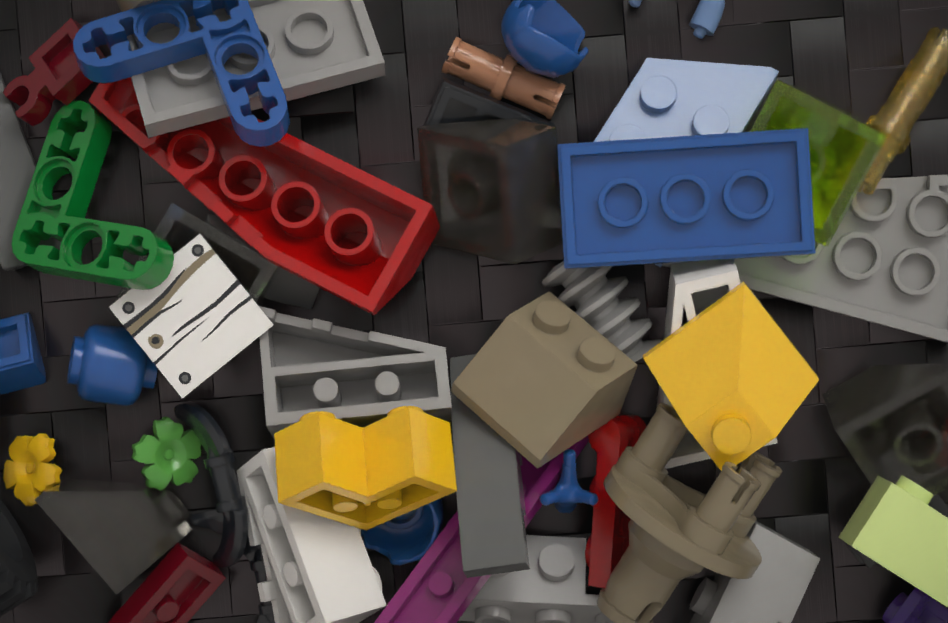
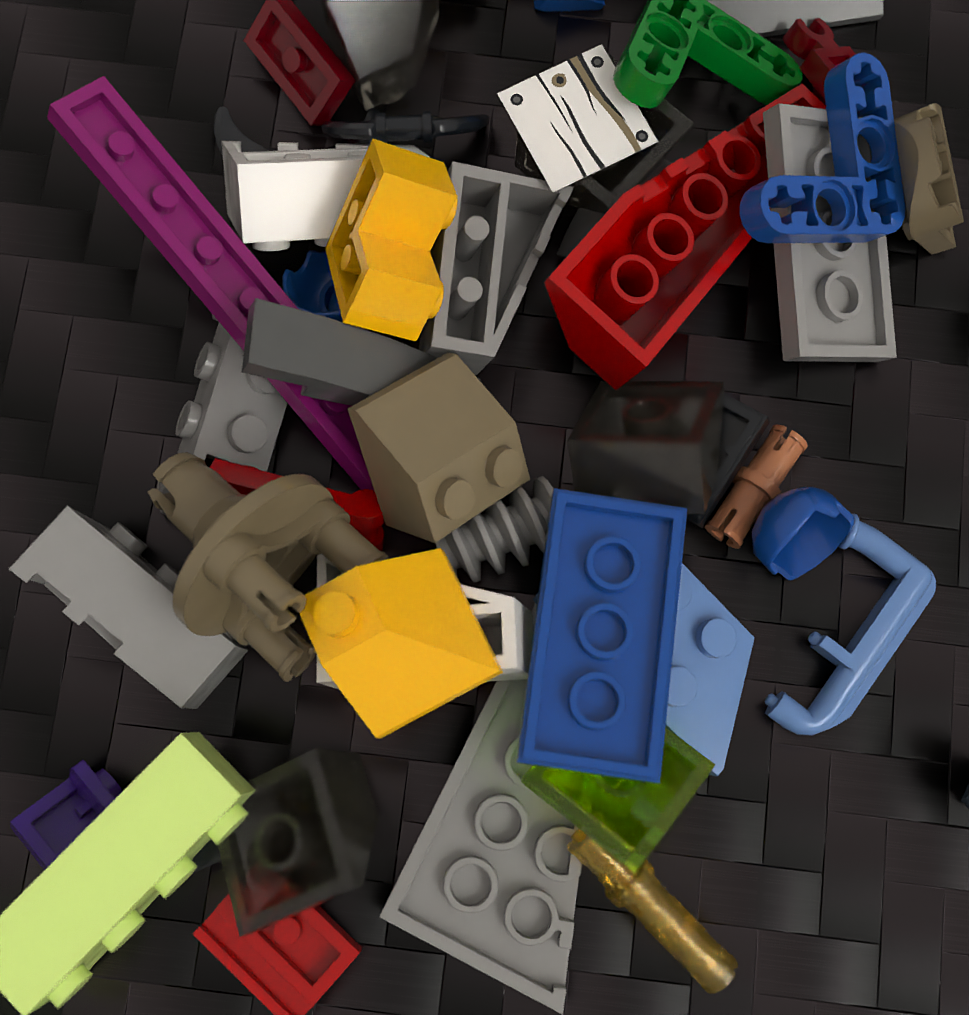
camera: 95 degrees right, 10 degrees down
blue head [67,324,158,406] -> none
bright green plant [131,416,201,491] -> none
blue bar [540,449,598,513] -> none

